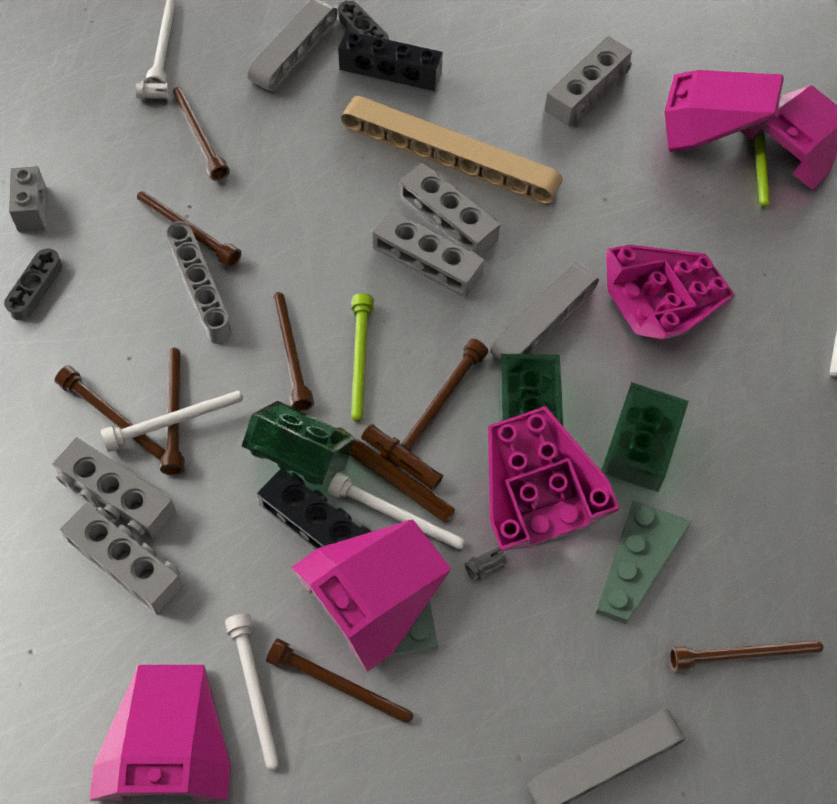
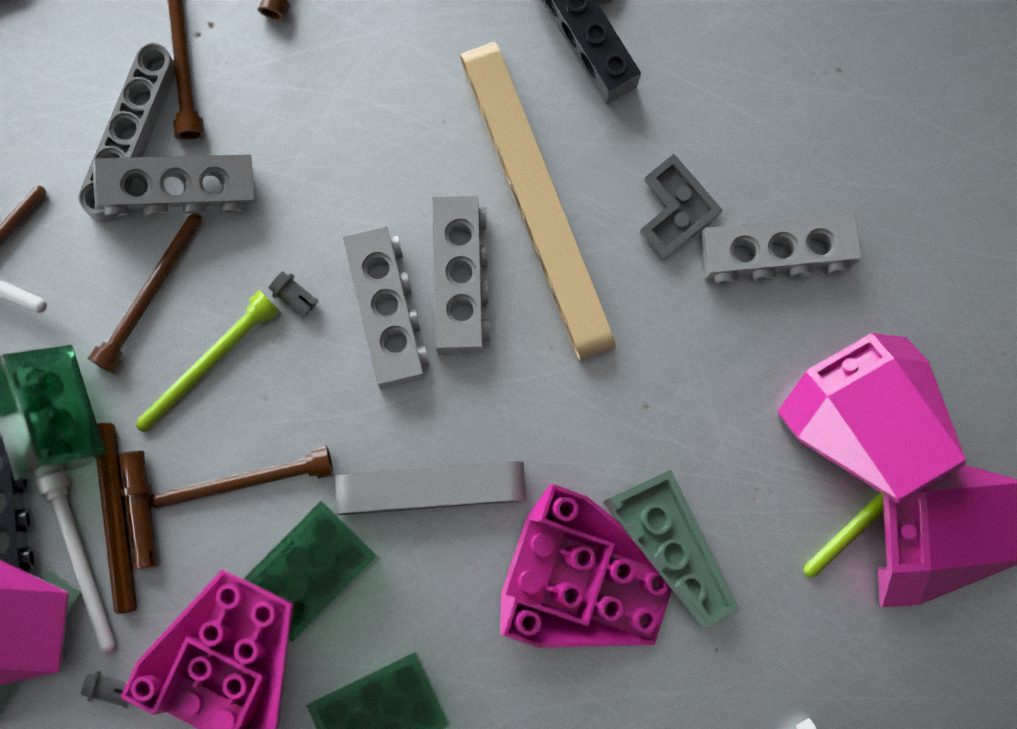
camera: 40 degrees right, 20 degrees up
none -> light grey brick [92,154,254,216]
none -> dark grey pin [268,271,319,318]
none -> sand green wing [603,470,740,628]
none -> dark grey plate [640,154,723,260]

